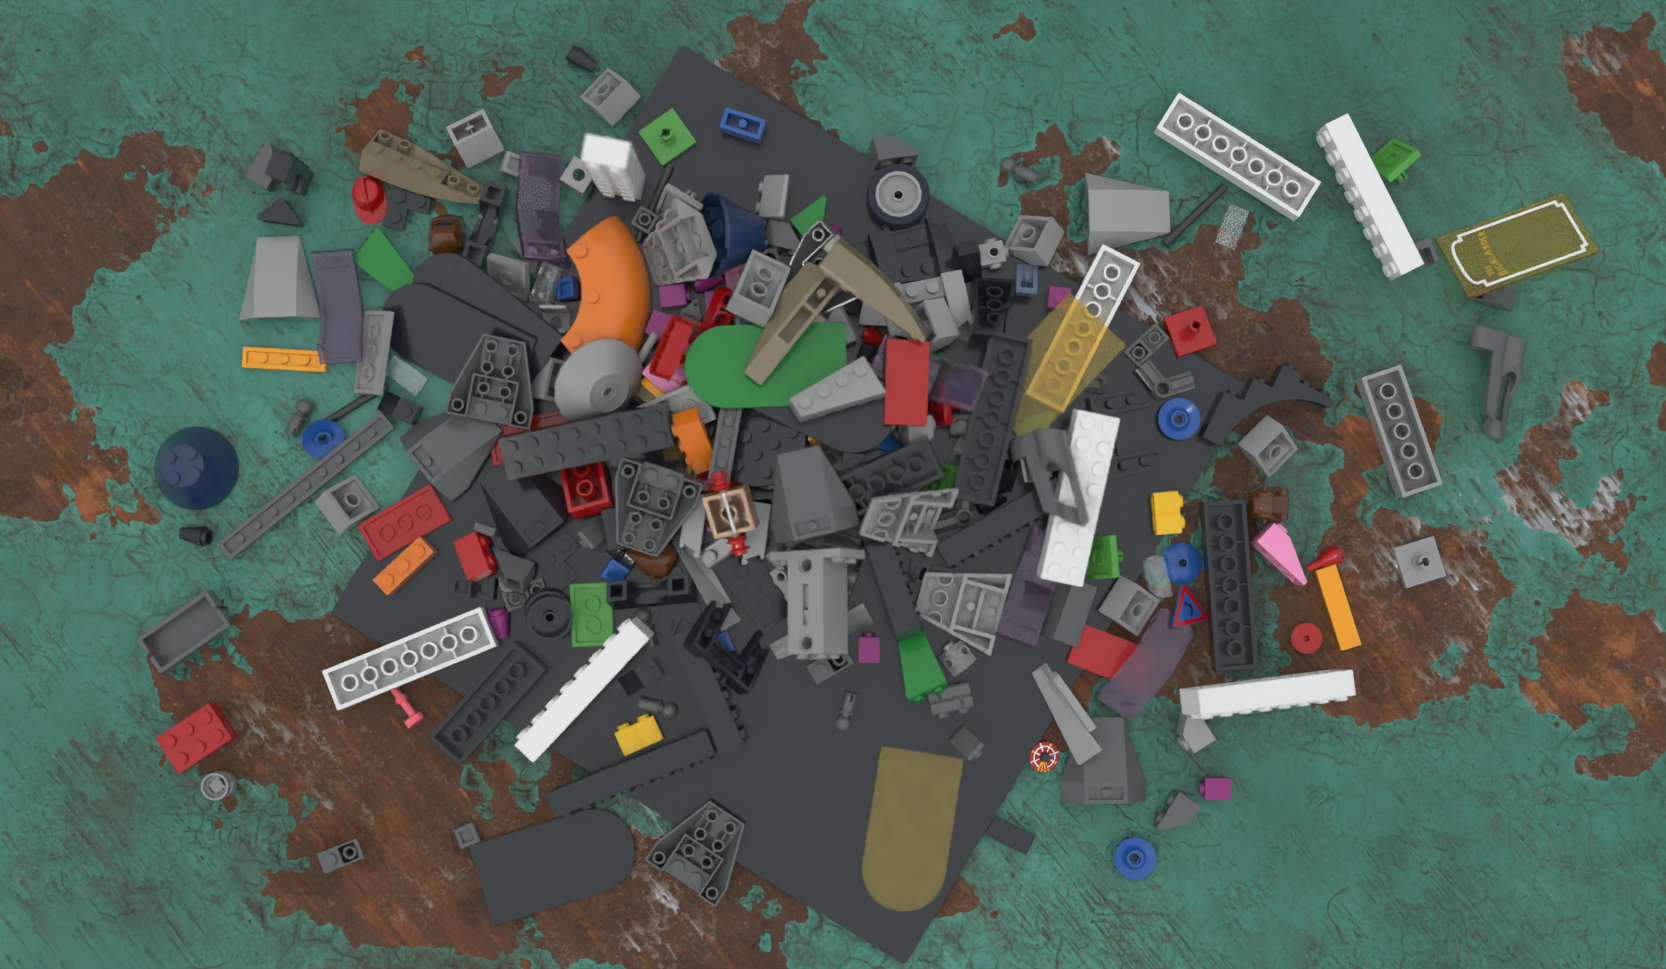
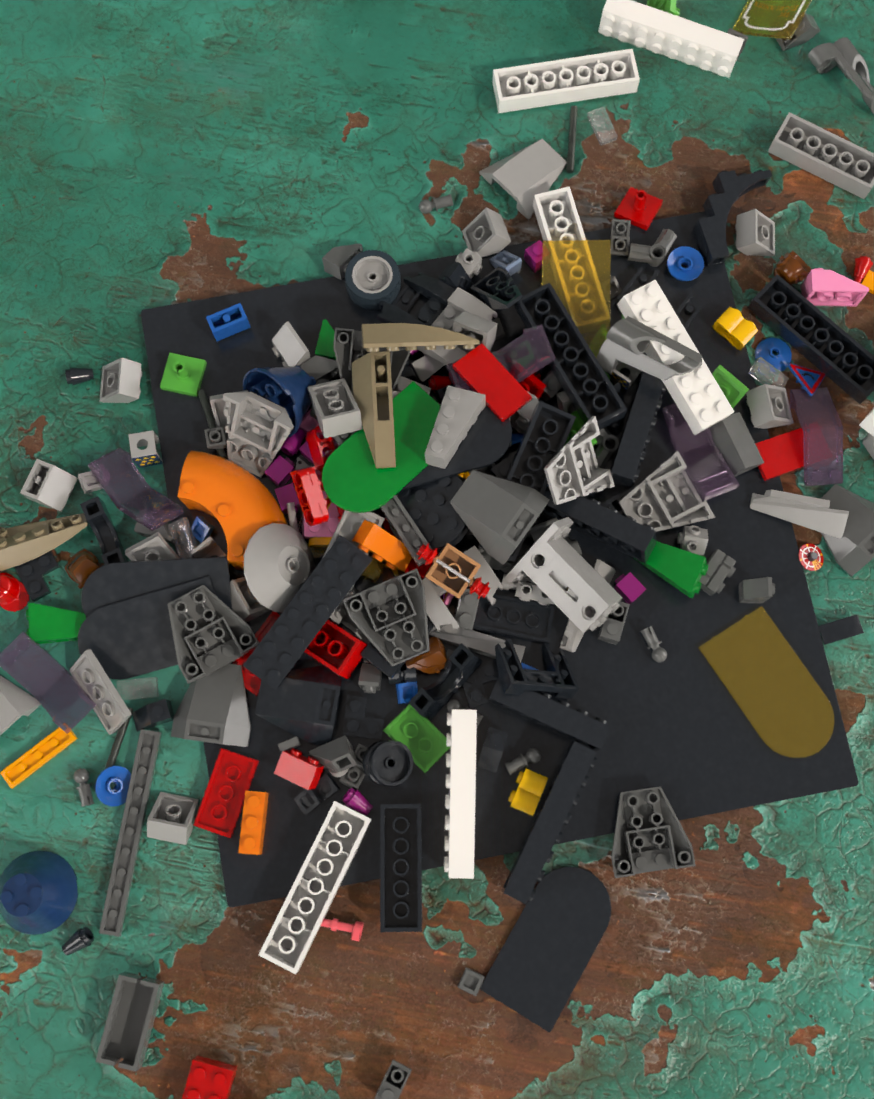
camera: 40 degrees left, 10 degrees down
white brick [581,134,646,202] -> none

